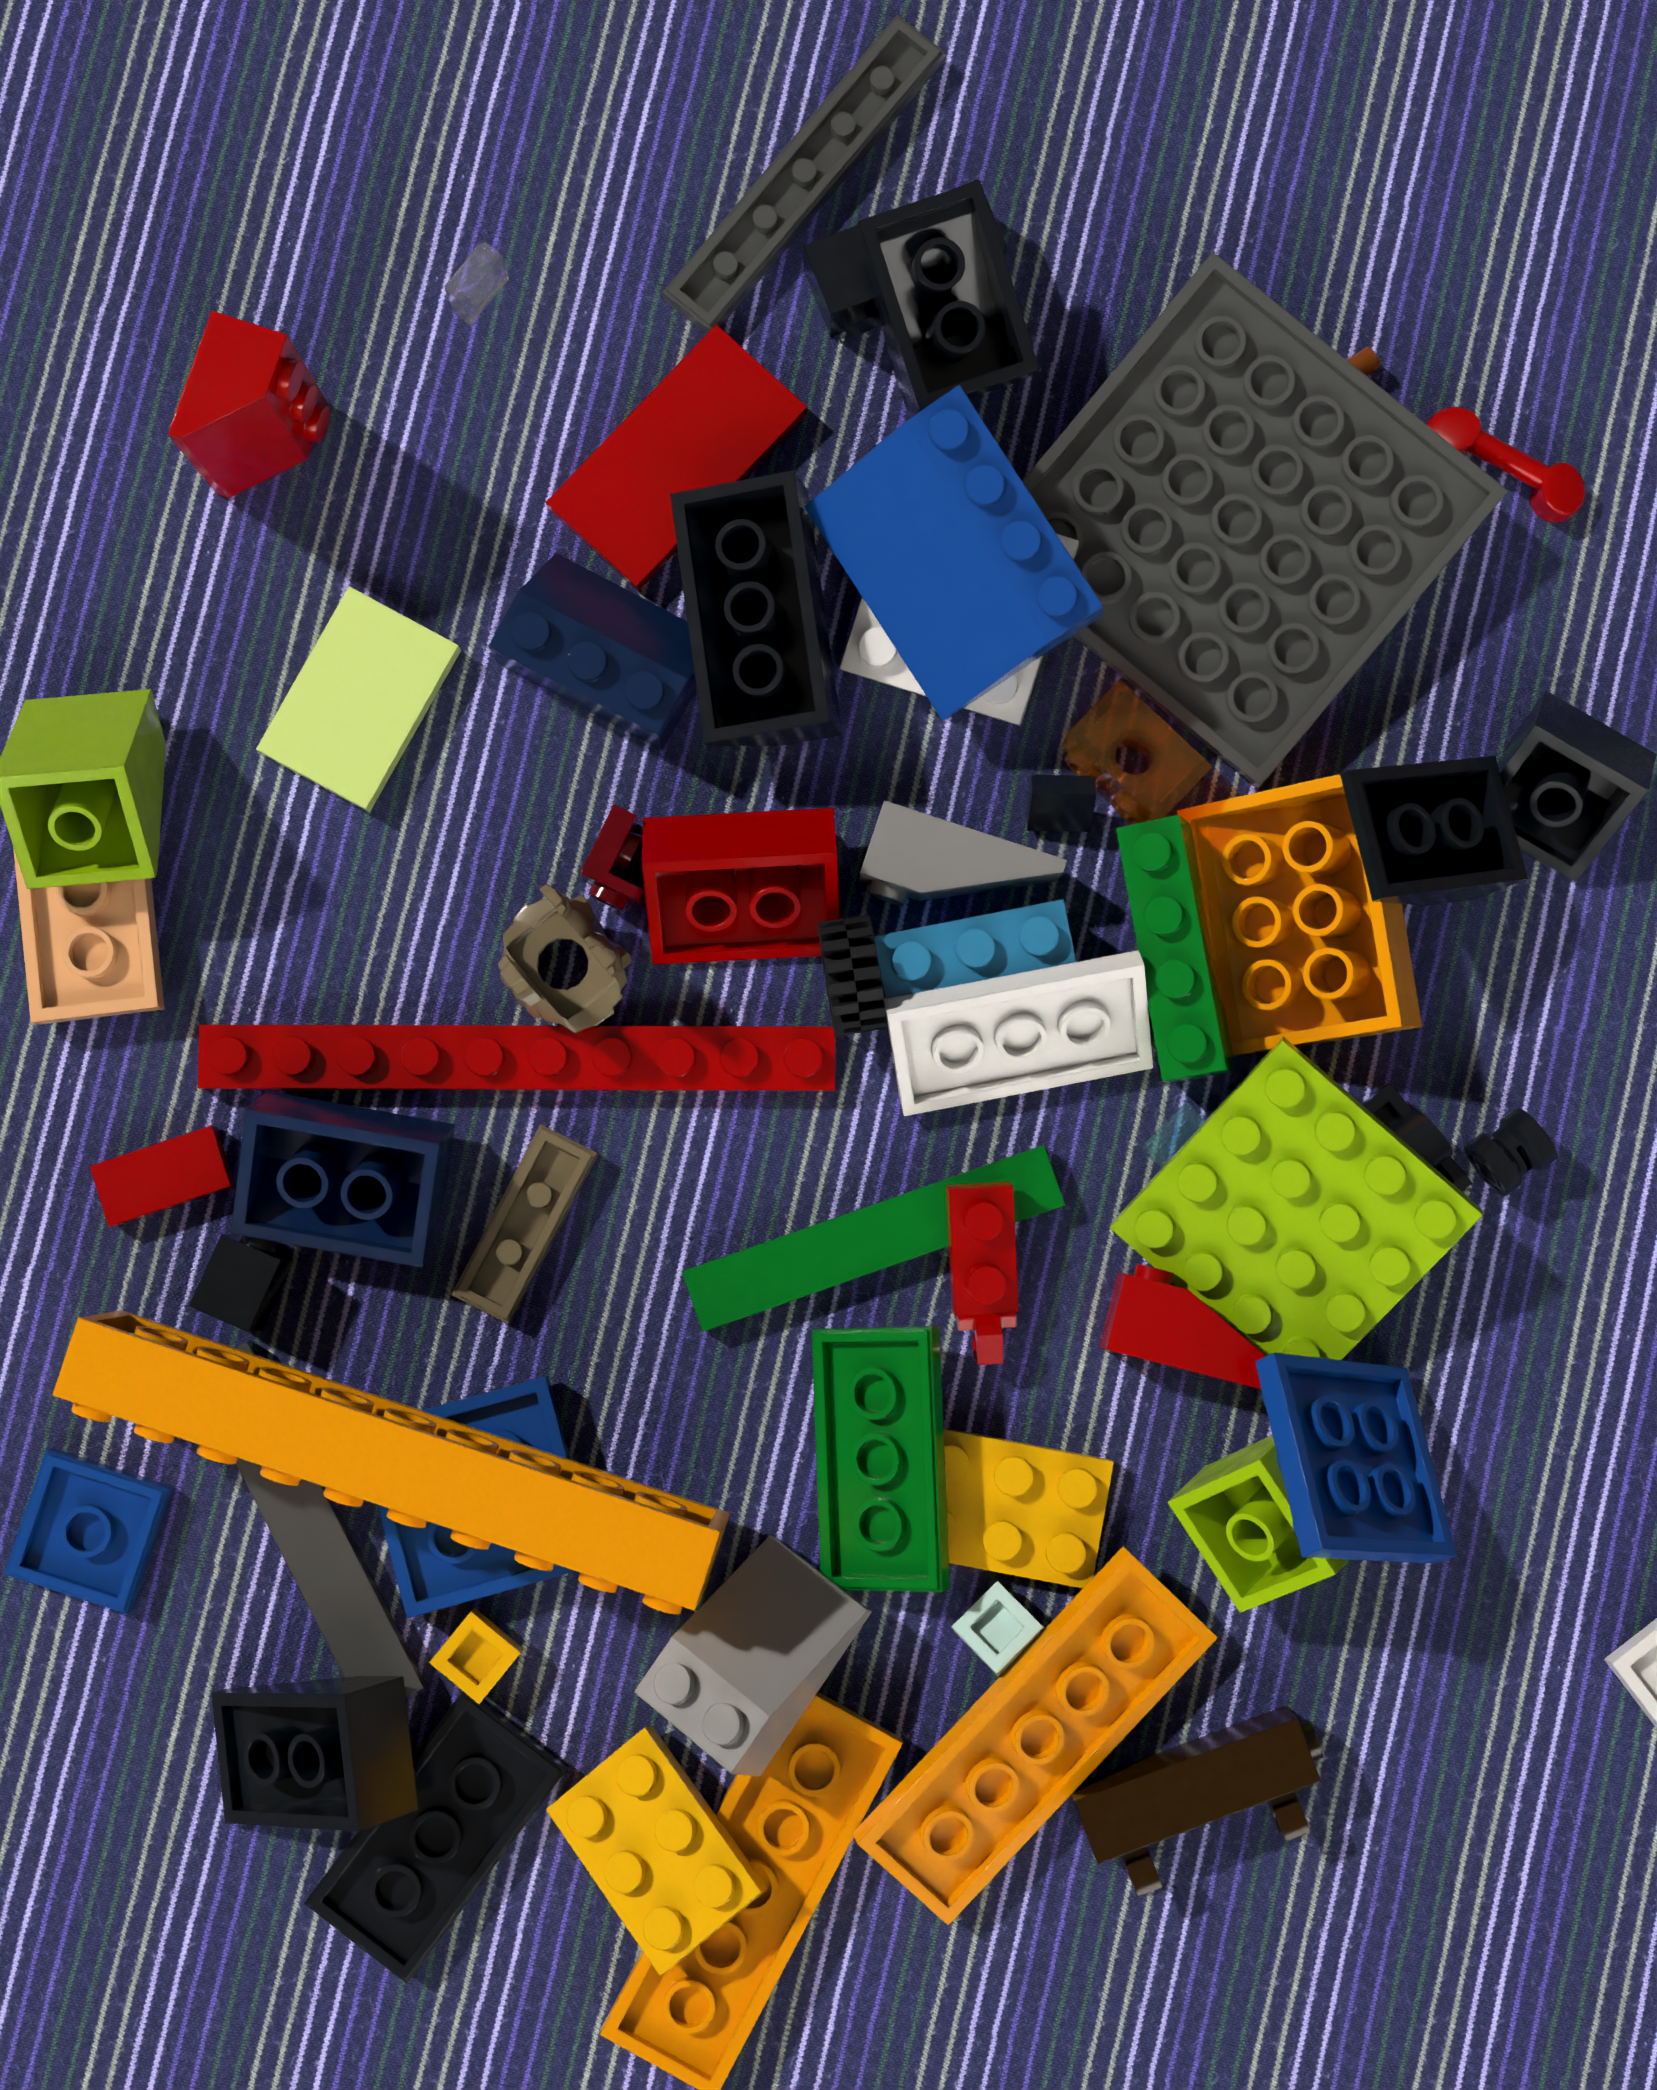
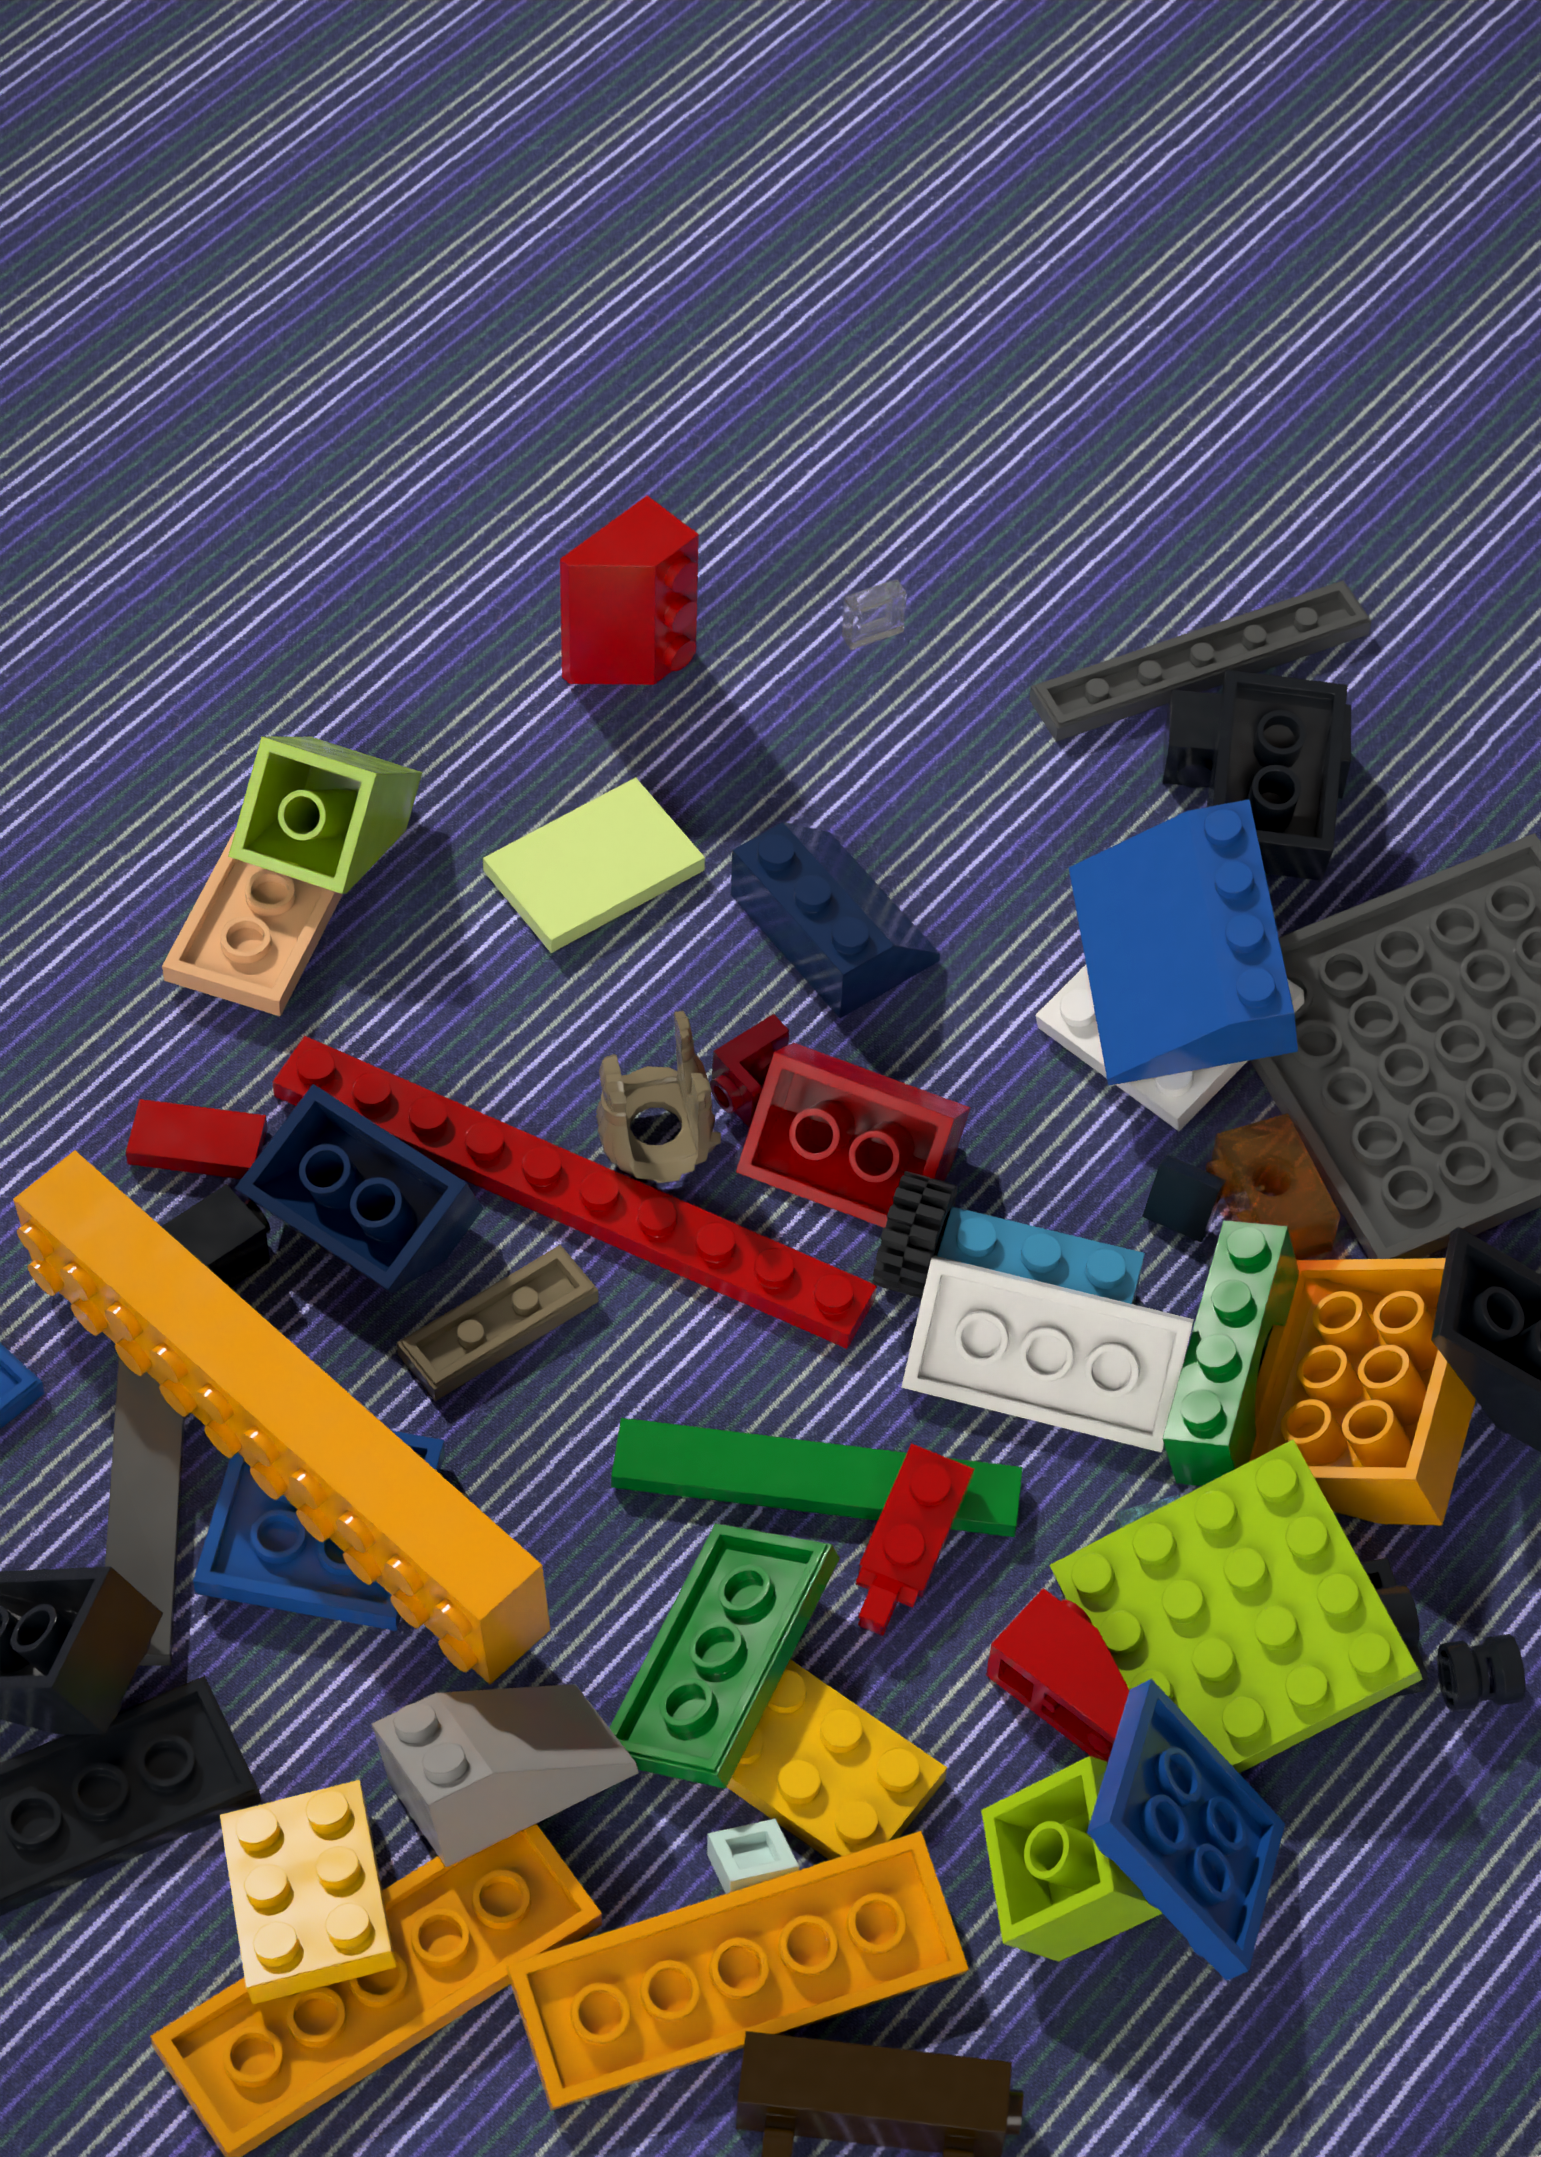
camera: 25 degrees right, 30 degrees down
yellow plate [429,1607,524,1704] -> none
red tile [545,324,807,592] -> none
black slope [670,470,843,746] -> none
light grey slope [859,800,1067,906] -> none

